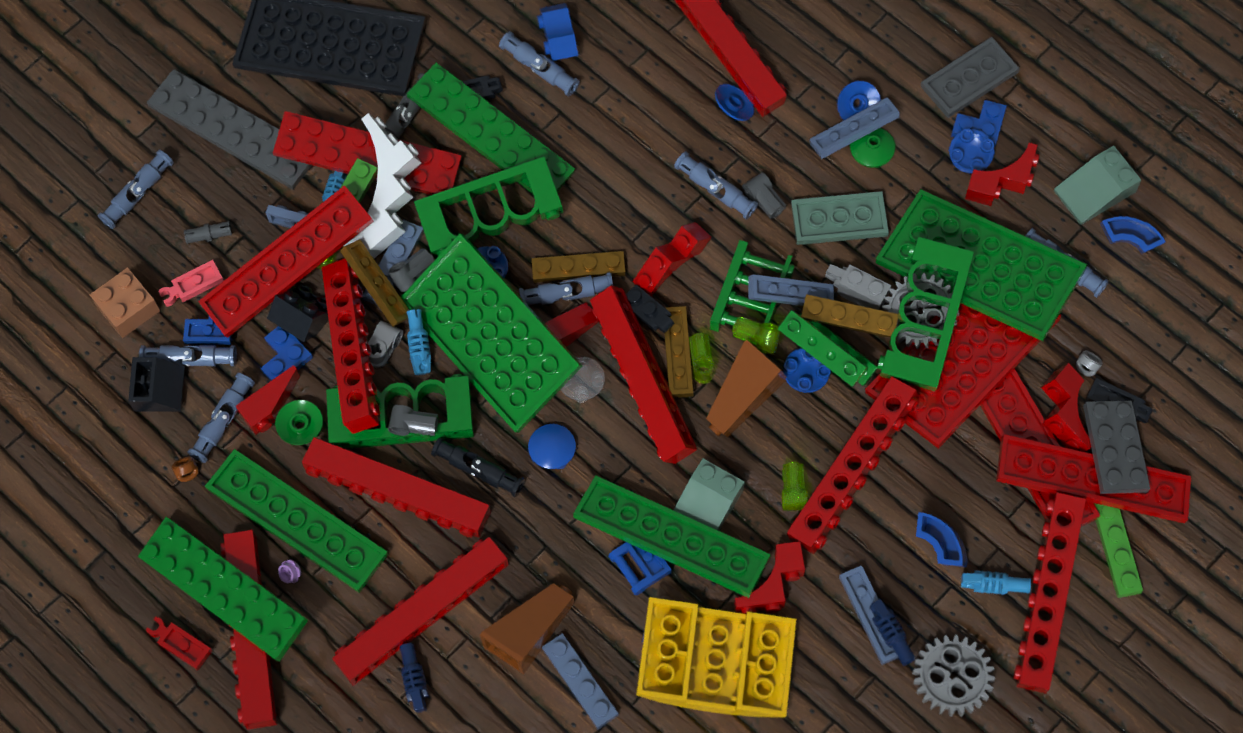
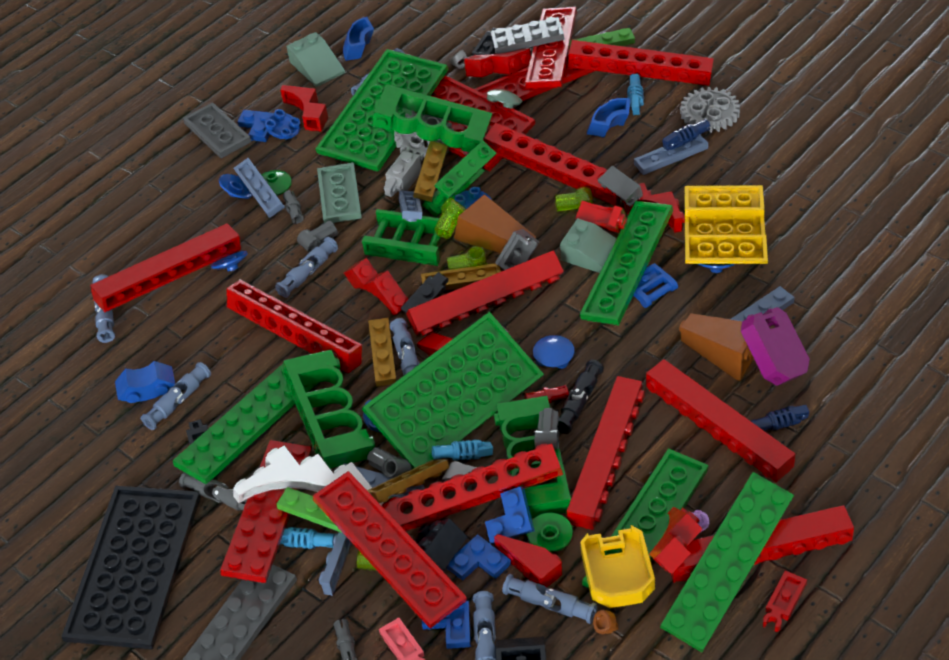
camera: 90 degrees left, 20 degrees down
none -> red brick [226,280,362,373]
none -> dark grey pin [283,190,304,224]
none -> blue plate [485,486,535,545]
none -> sand green dish [487,89,522,108]
none -> dark grey hinge [495,229,539,270]
none -> red pin [524,385,569,404]
none -> red arch [575,200,627,233]
none -> yellow piece [580,525,655,608]
none -> dark grey hinge [598,166,643,207]
none -> red arch [649,507,703,574]
none -> magenta piece [741,307,810,386]

